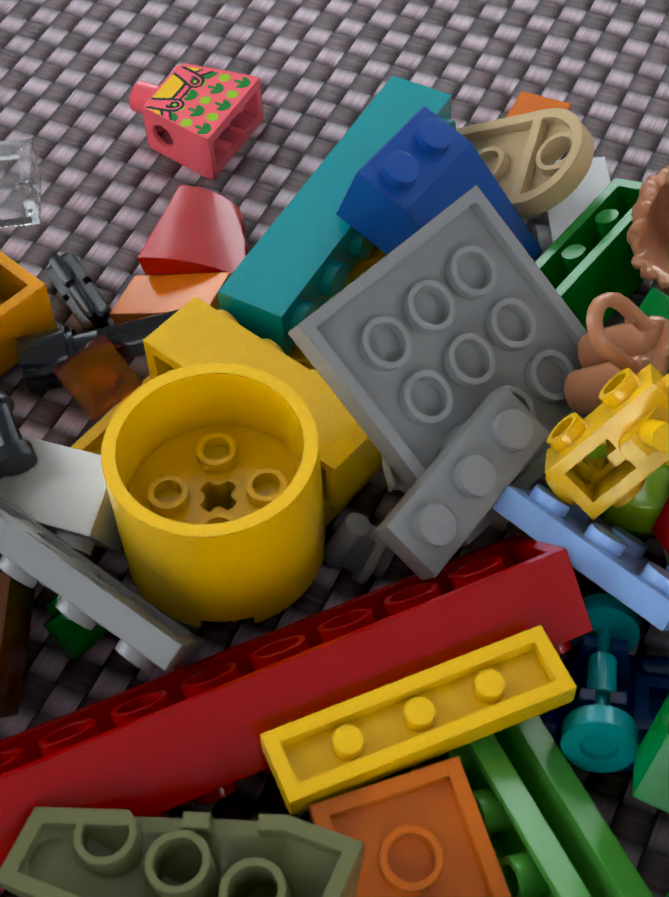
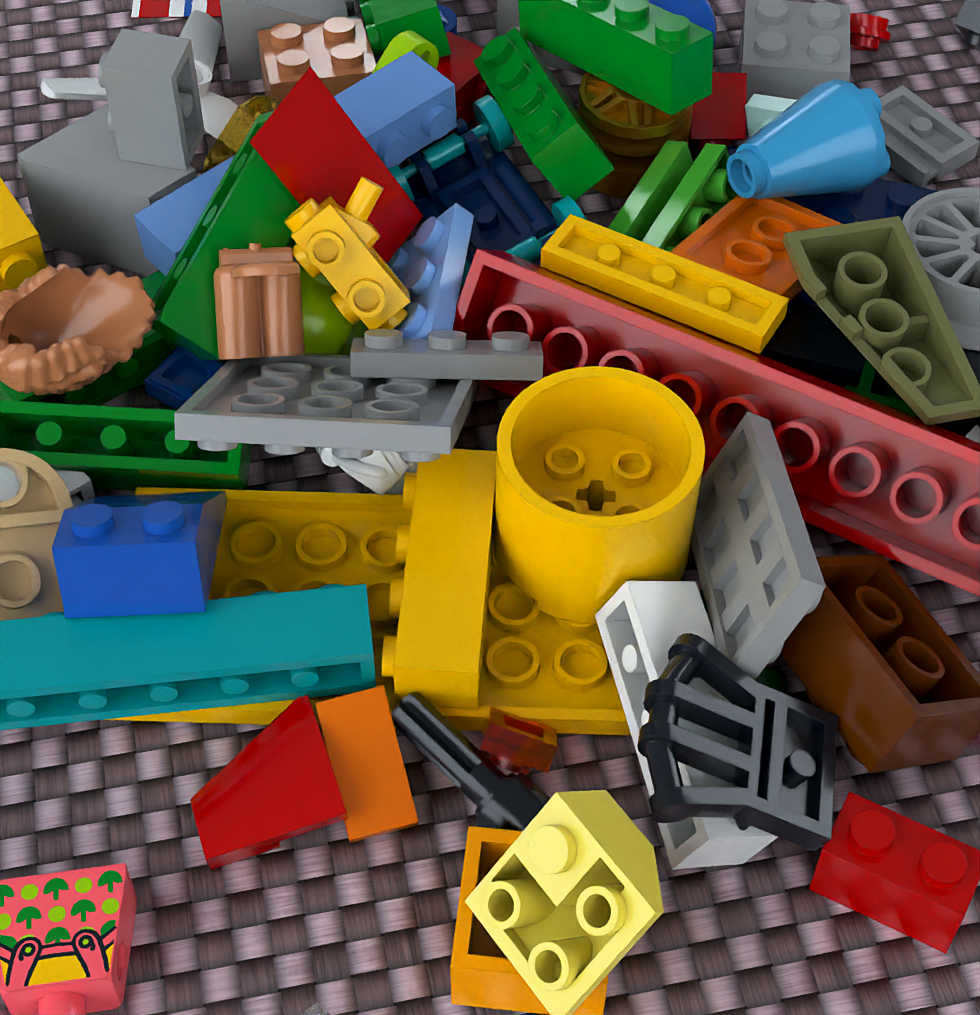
camera: 130 degrees left, 0 degrees up
black piece [47,252,111,332] -> none

